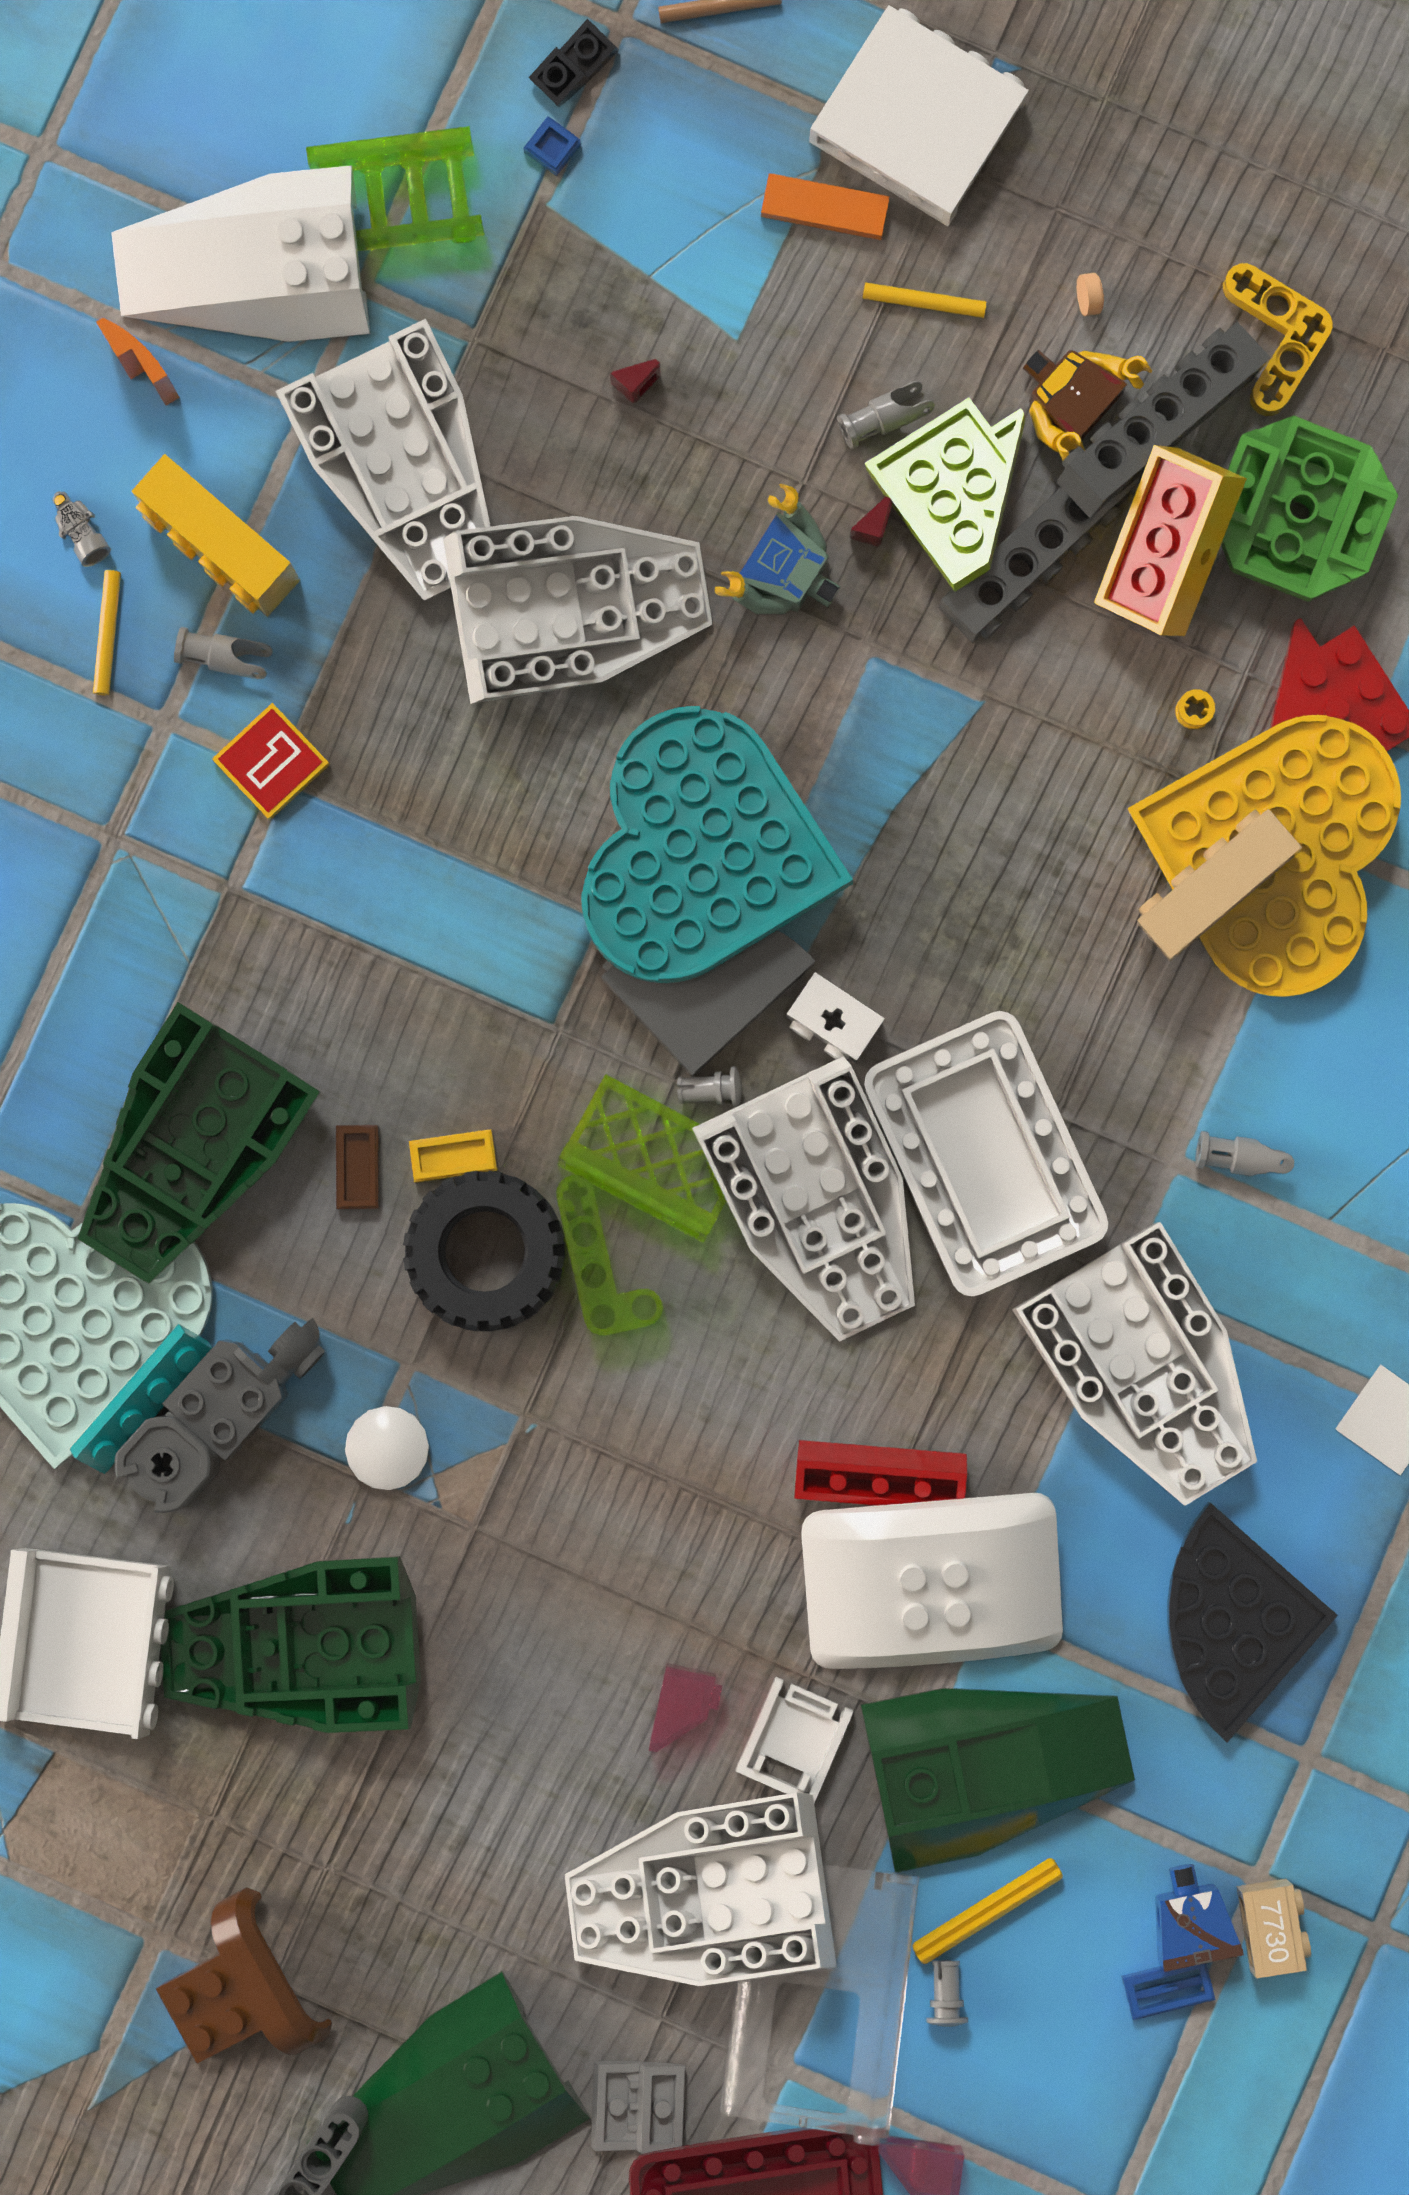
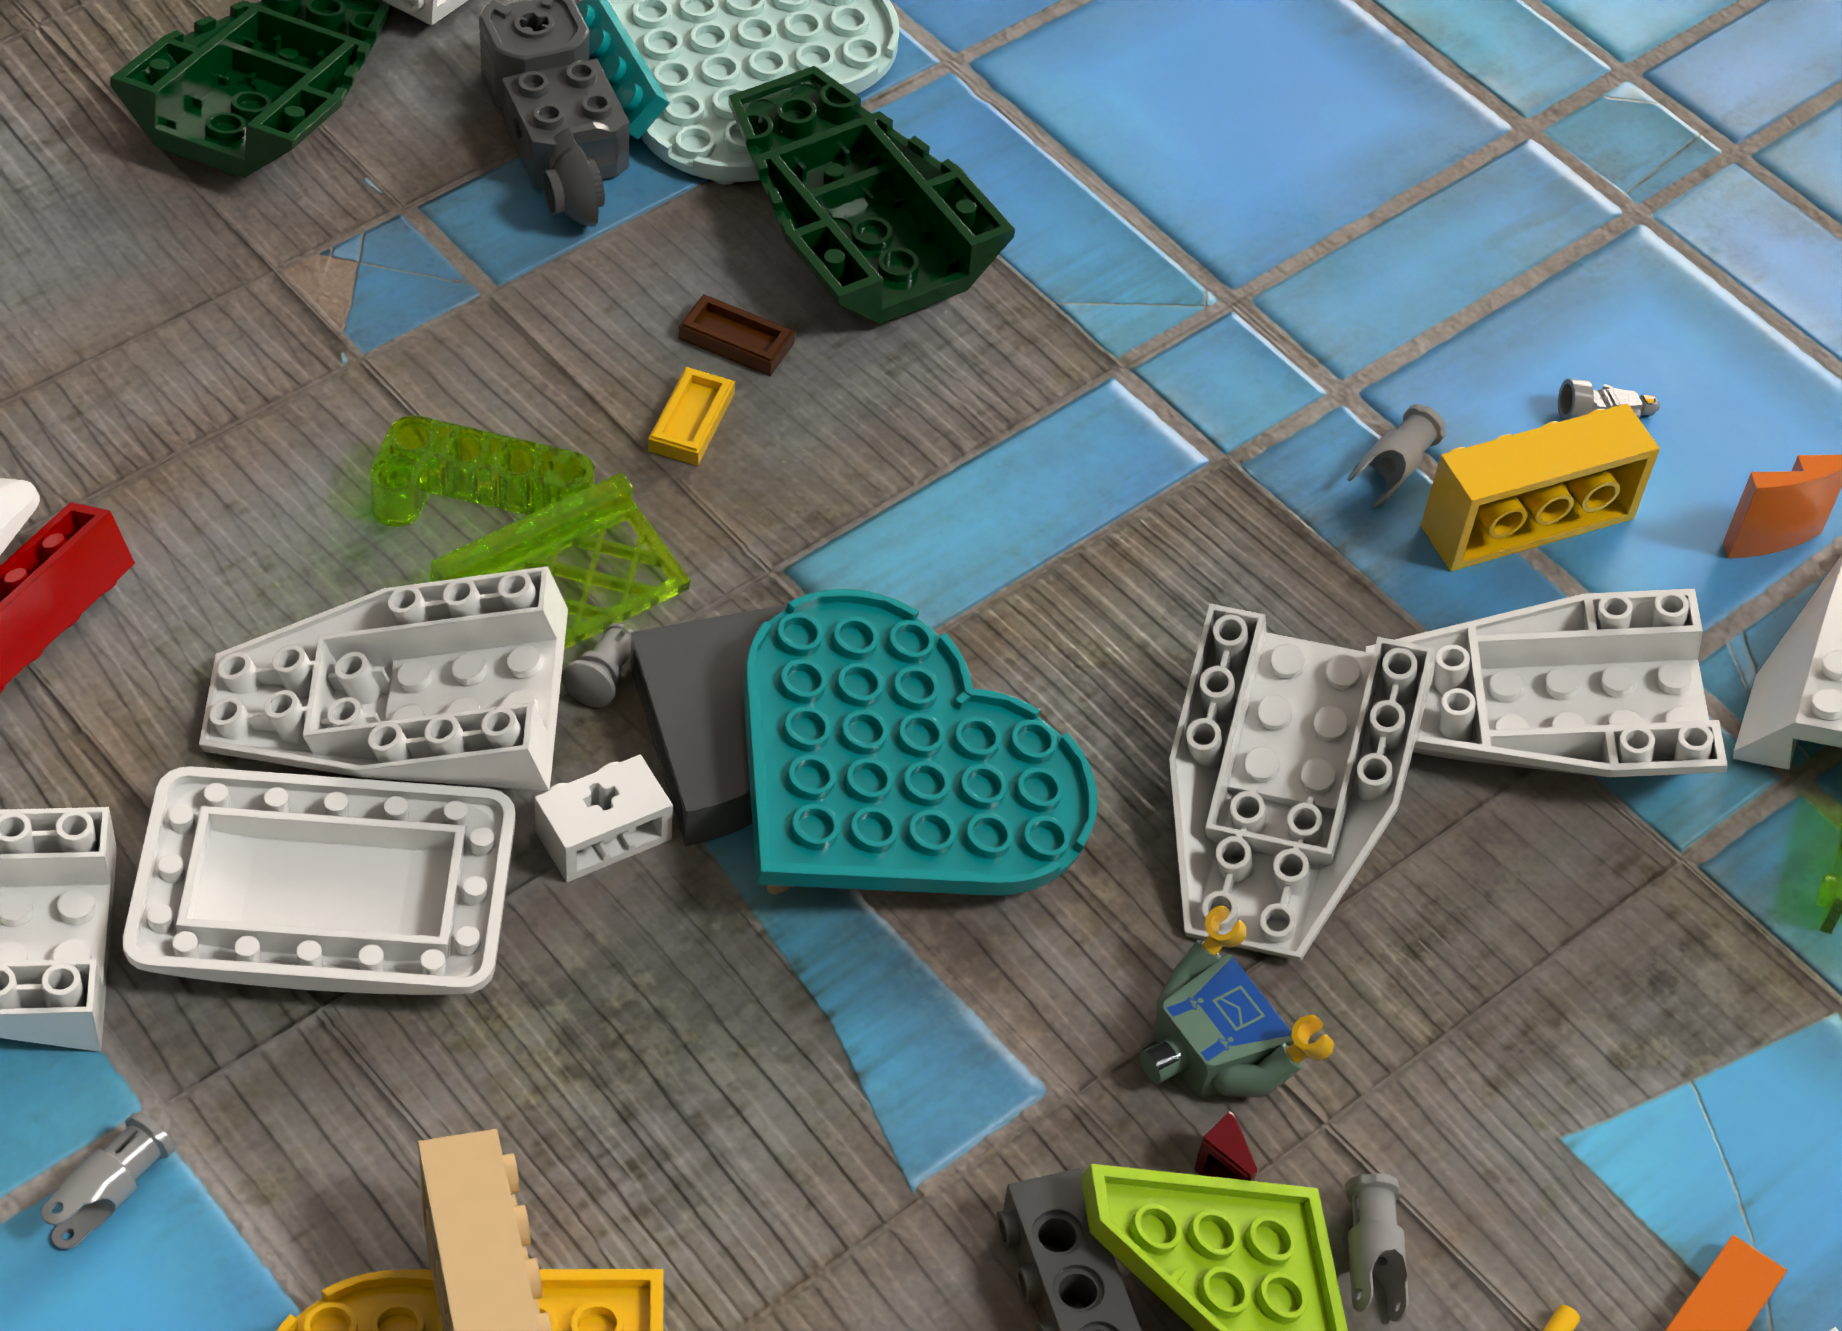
camera: 110 degrees right, 35 degrees down
yellow piece [93,570,121,696] -> none
red tile [212,703,330,821] -> none
white dish [345,1406,429,1490] -> none
black tyre [403,1171,566,1331] -> none
dark red slope [610,359,661,403] -> none

